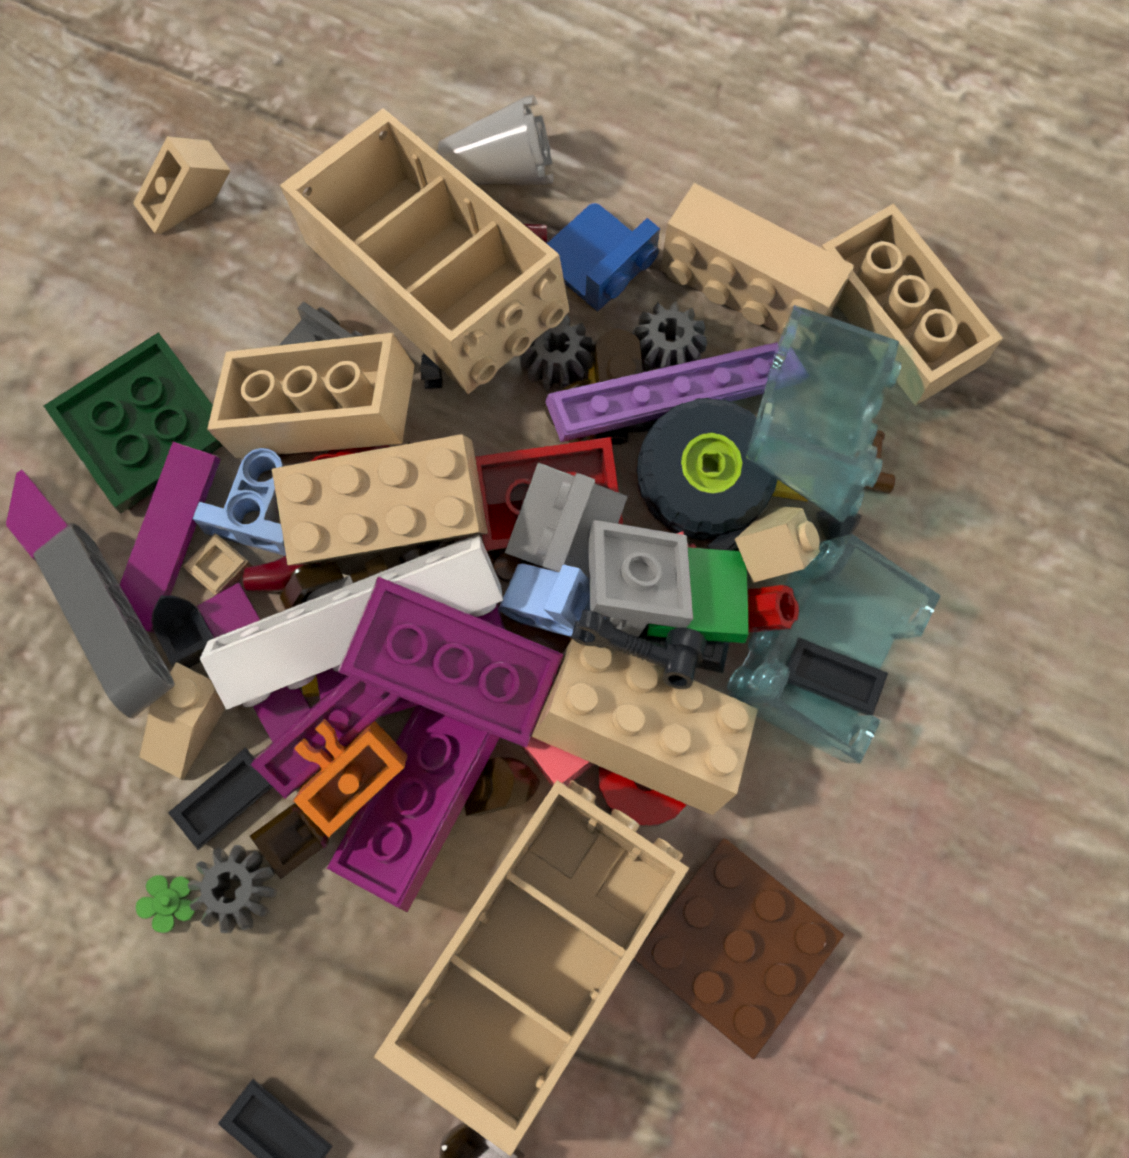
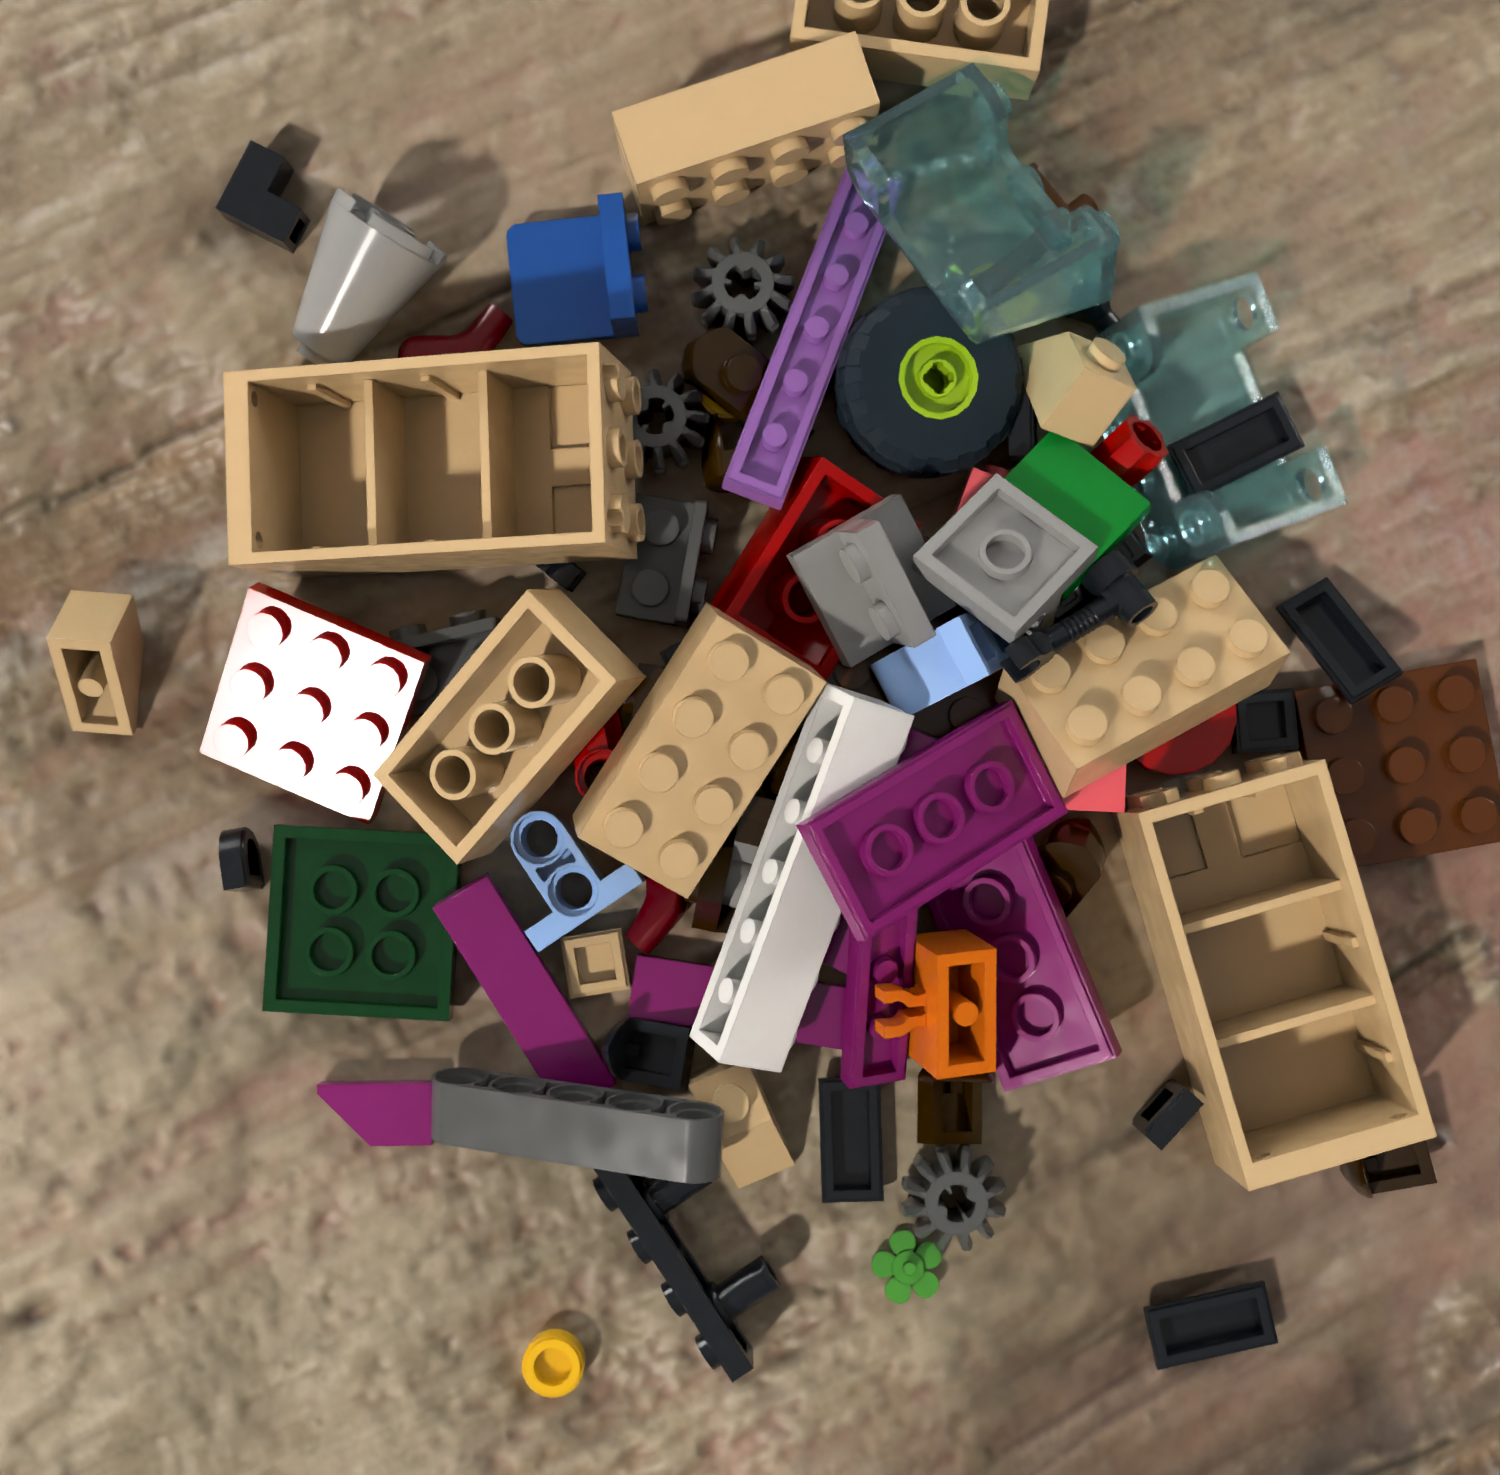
camera: 50 degrees left, 15 degrees up
none -> plate [200,582,432,825]
none -> black piece [215,140,311,253]
none -> black tile [218,827,265,892]
none -> black plate [593,1169,781,1383]
none -> dark grey bracket [615,493,719,628]
none -> black tile [1132,1079,1204,1151]
none -> black tile [1231,688,1299,754]
none -> black tile [1276,577,1404,705]

